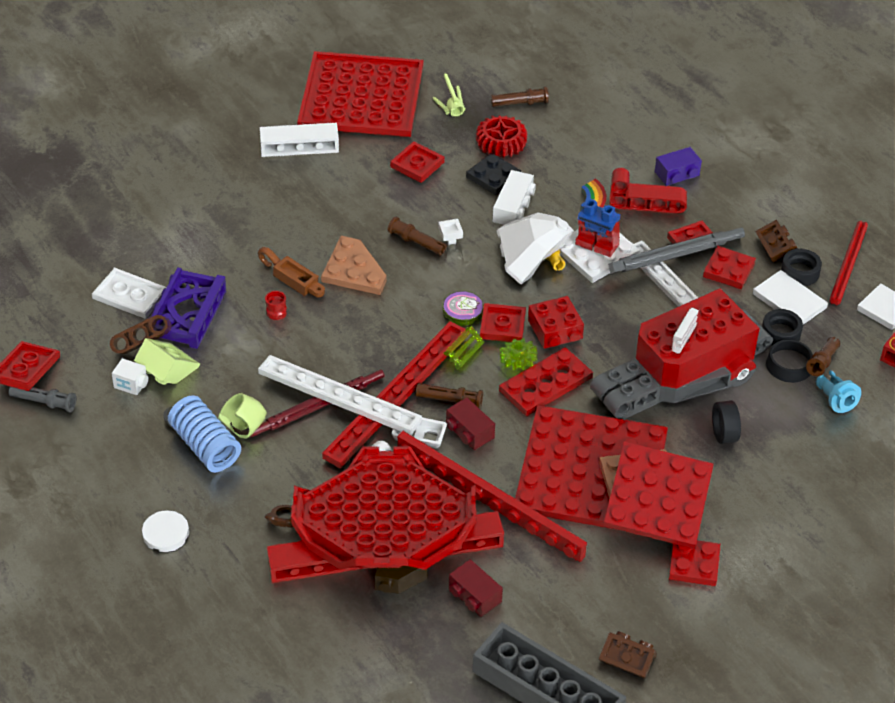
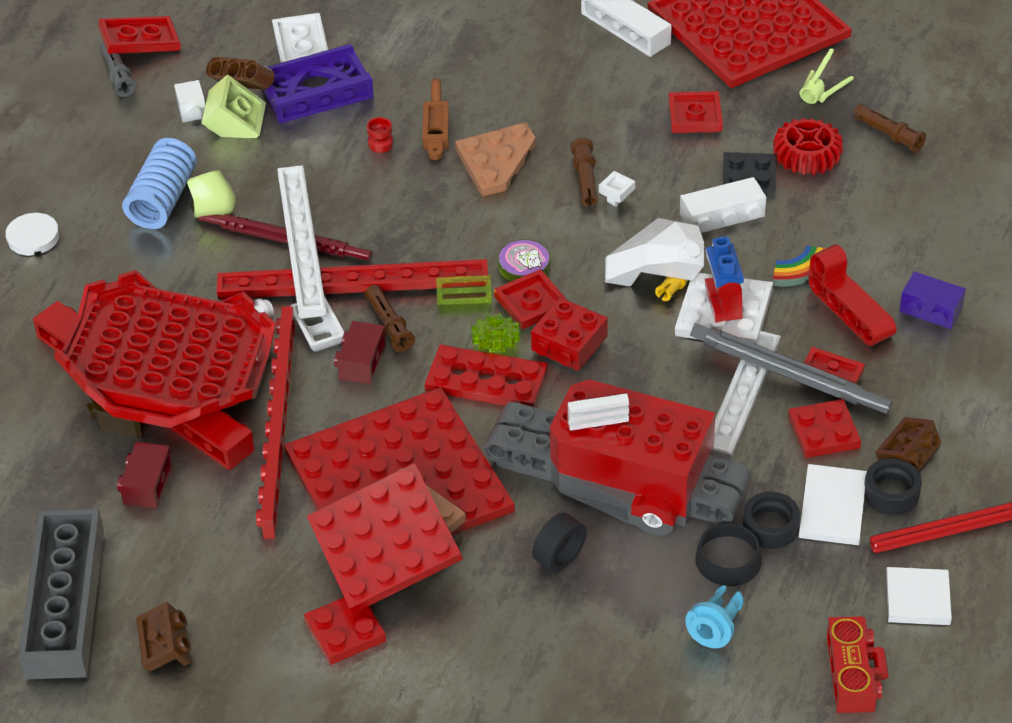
camera: 55 degrees right, 0 degrees up
reddish brown pin [806,337,841,376] -> none

